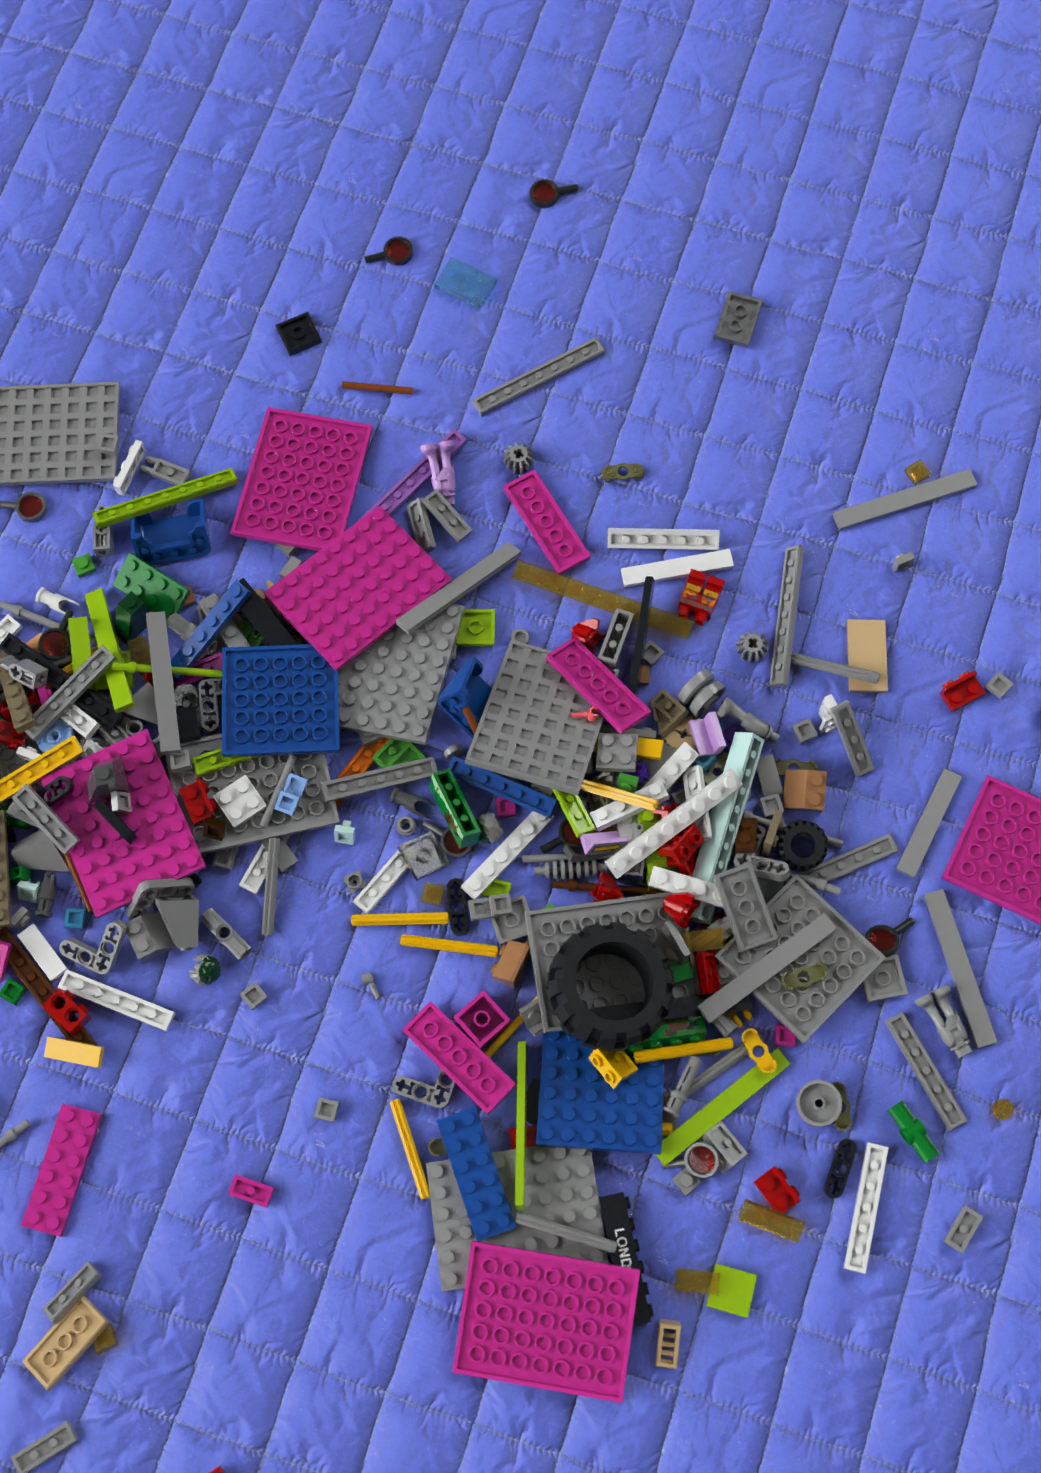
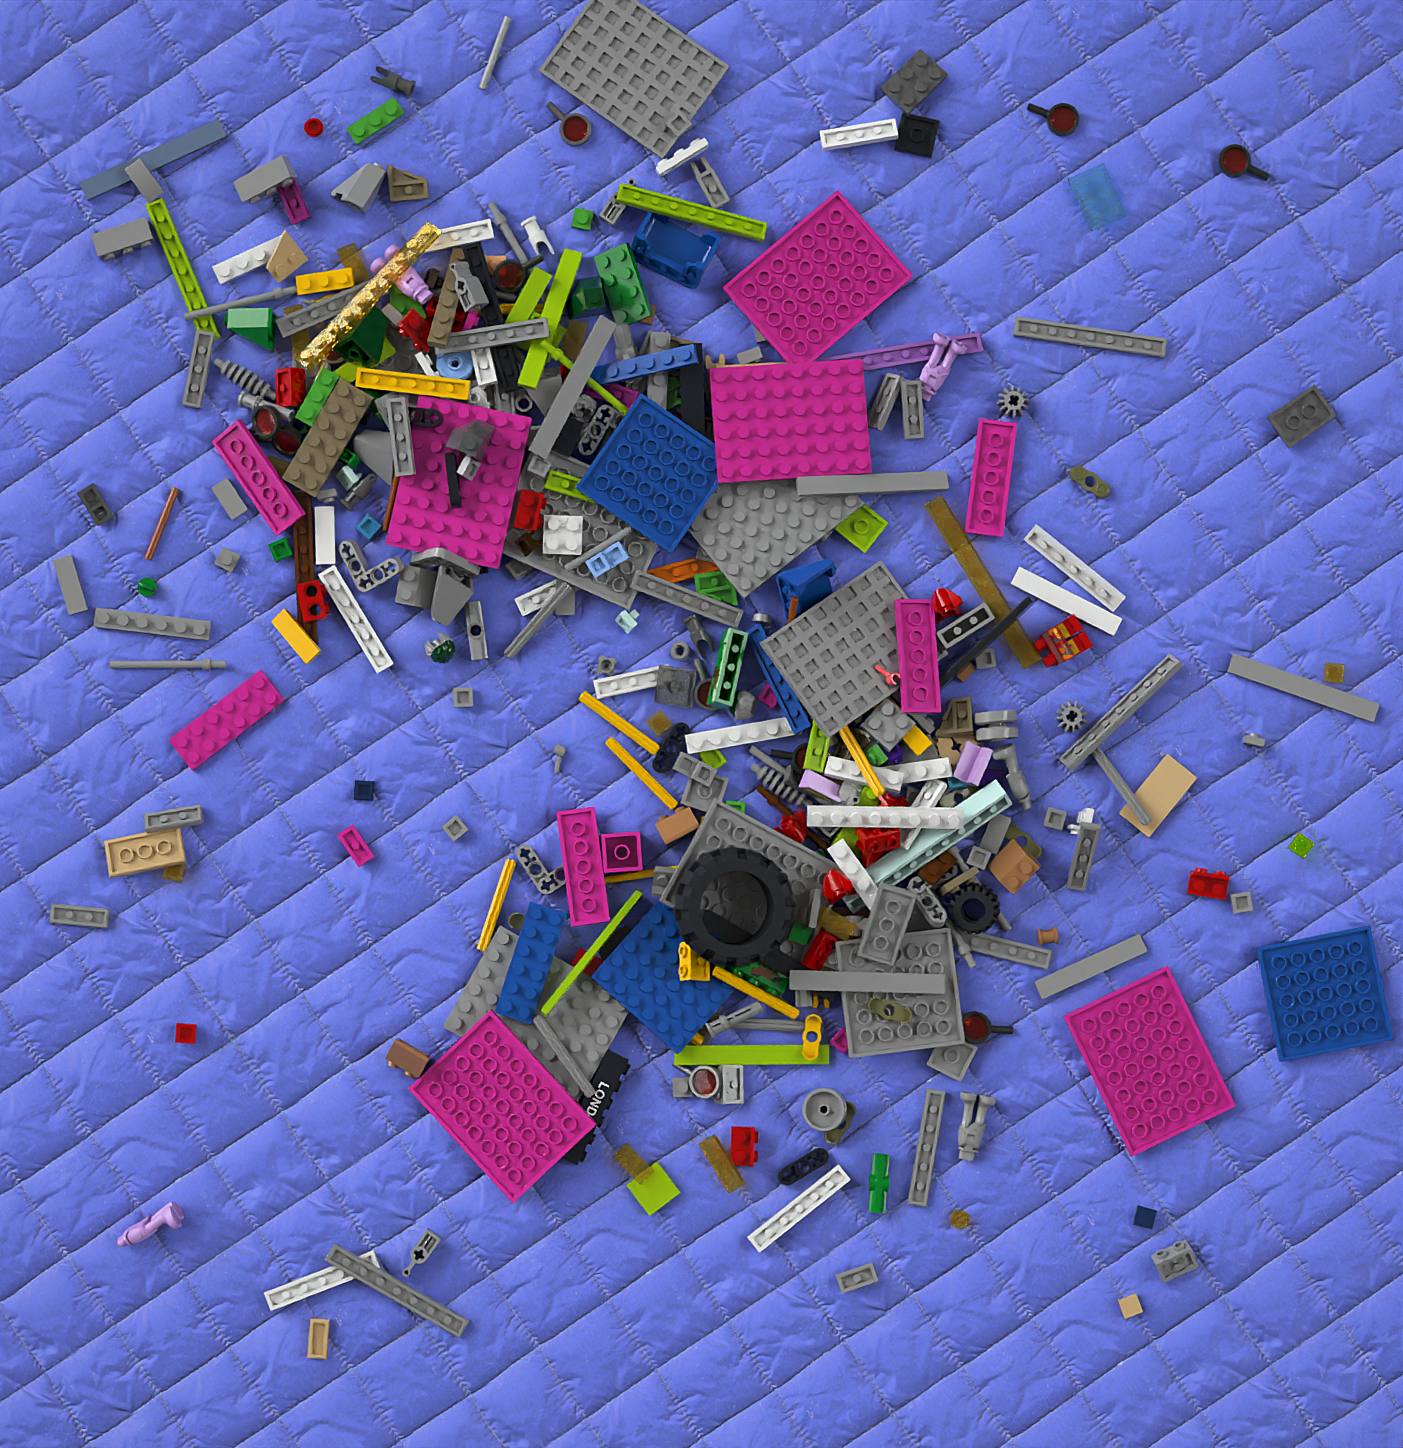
camera: 30 degrees right, 15 degrees up
dark orange bar [342,381,413,395] -> none
light grey tile [511,628,530,644] -> none
tan slope [655,1319,681,1369] -> none
light grey tile [923,889,997,1049] -> none
none -> dark blue tile [354,780,375,801]
none -> medium nougat slope [385,1038,432,1079]
none -> white plate [820,119,898,151]
none -> flat silver plate [880,49,948,116]
none -> medium nougat bush [1037,927,1059,946]
none -> clear neon green plate [1287,832,1315,859]

